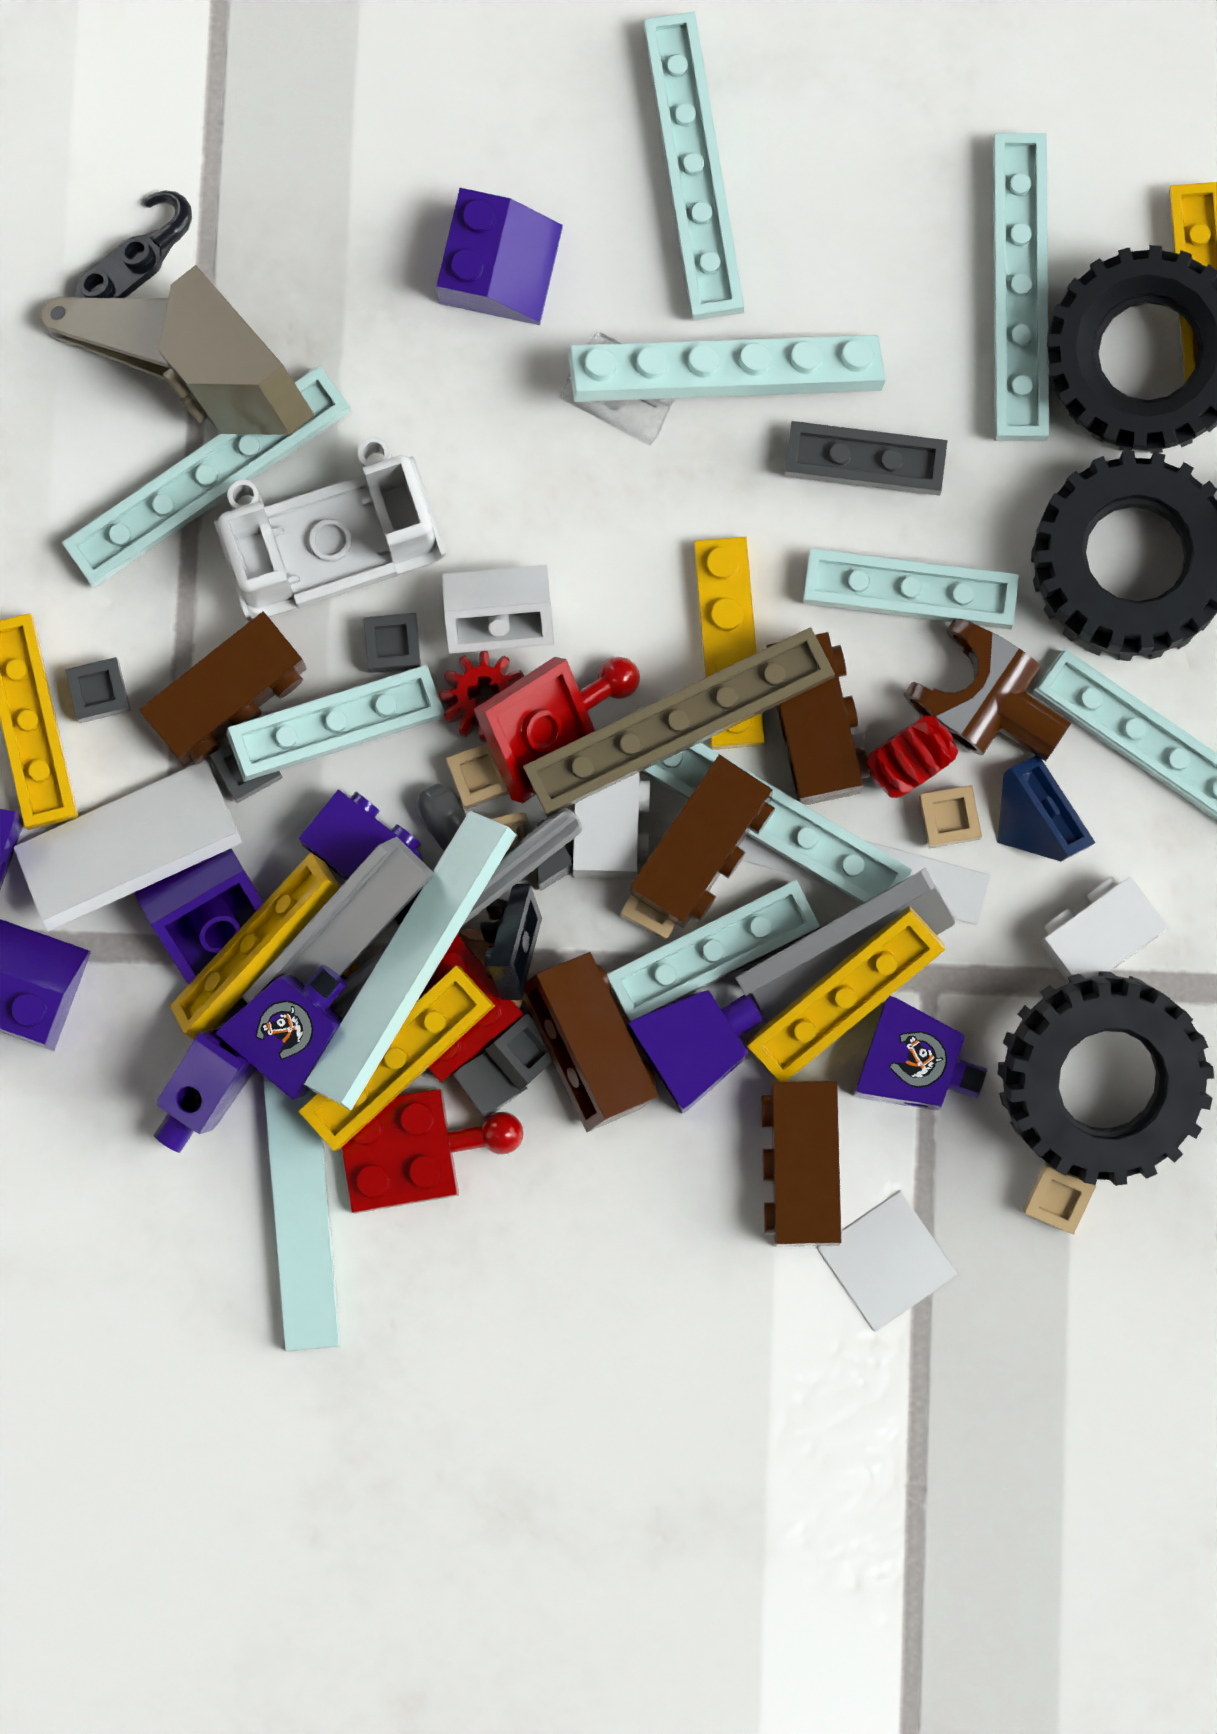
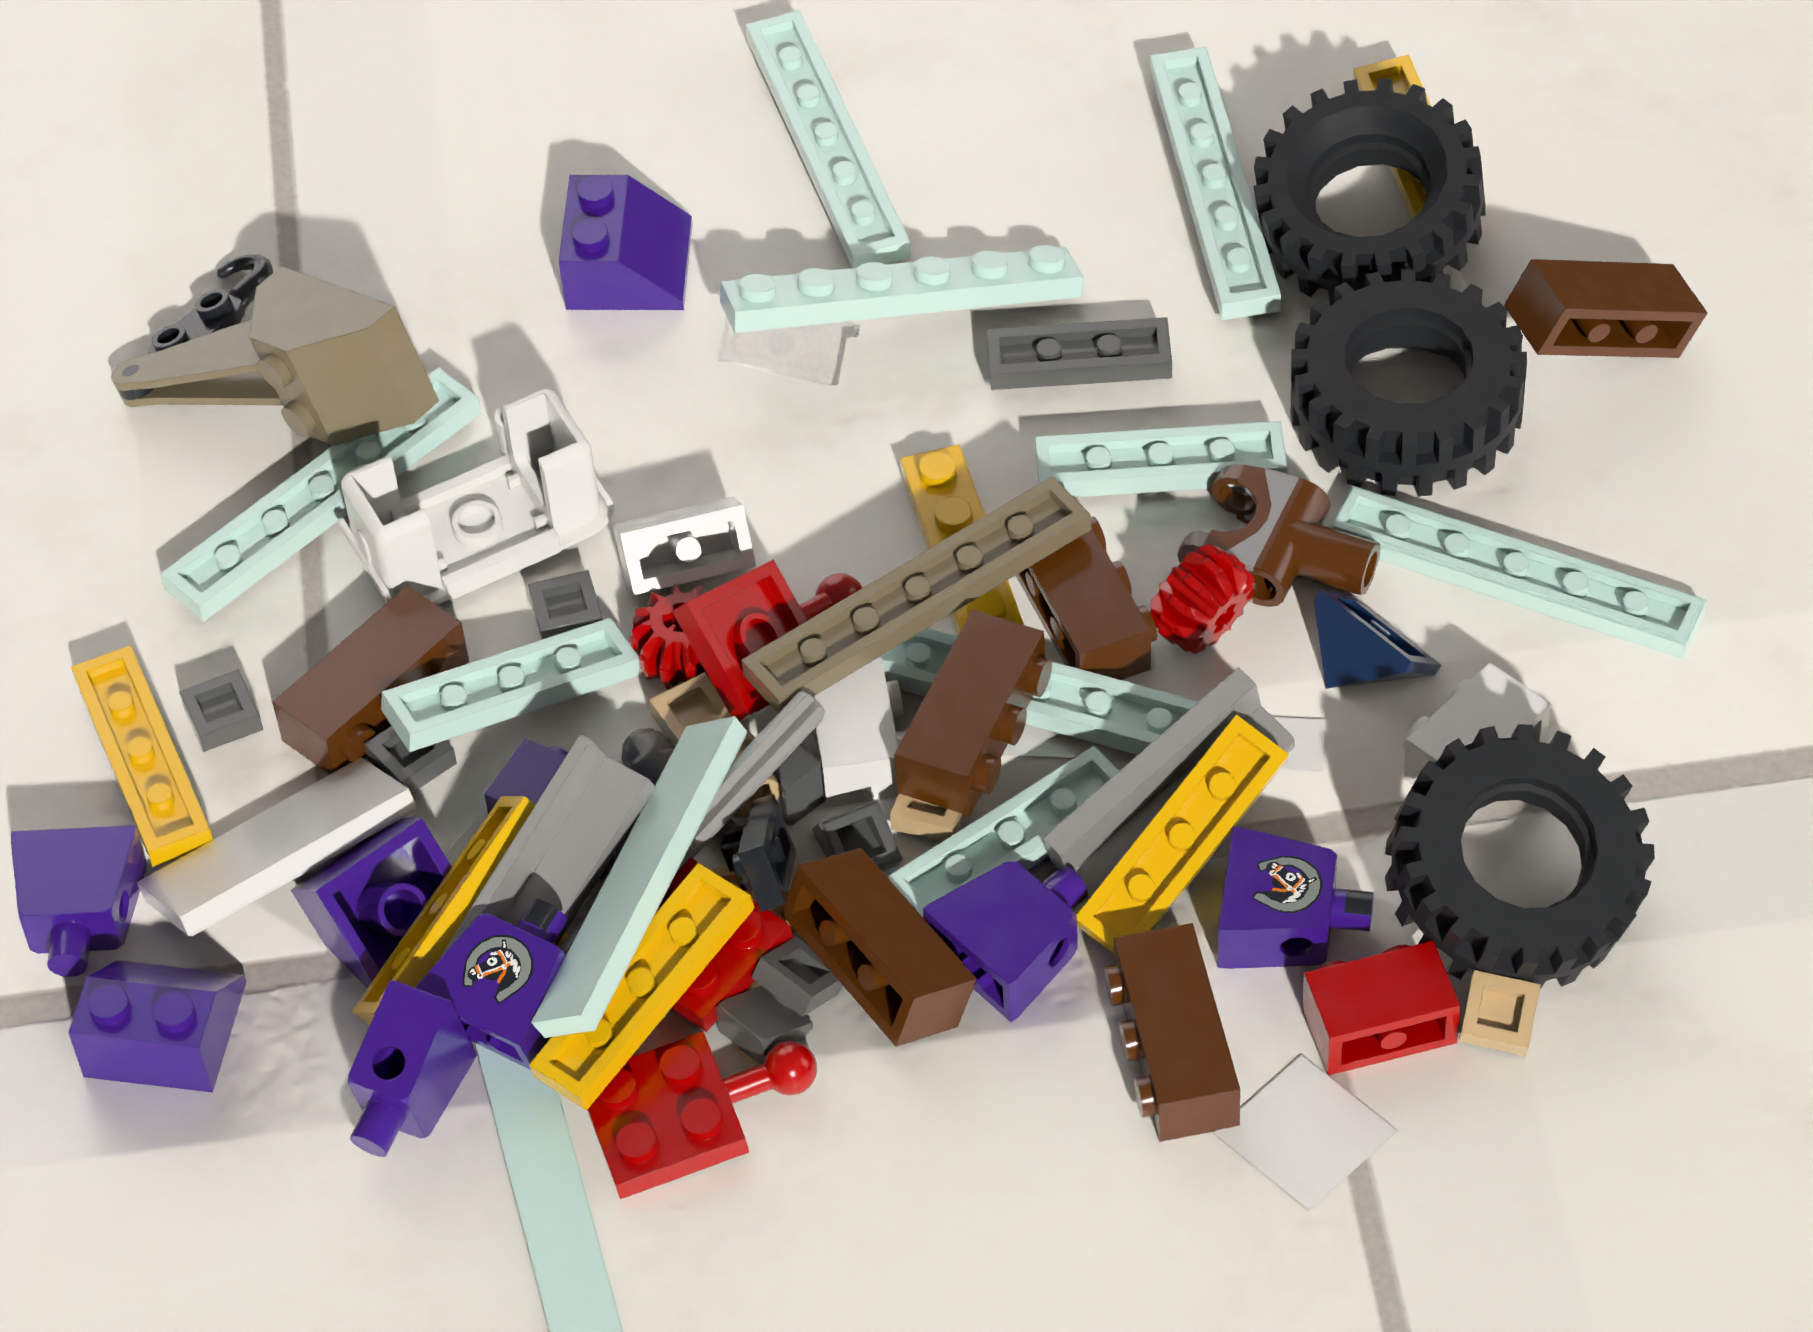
camera: 10 degrees left, 30 degrees down
tan plate [919,785,982,849] -> none
none -> dark grey slope [812,799,903,869]
none -> red brick [1303,940,1460,1076]

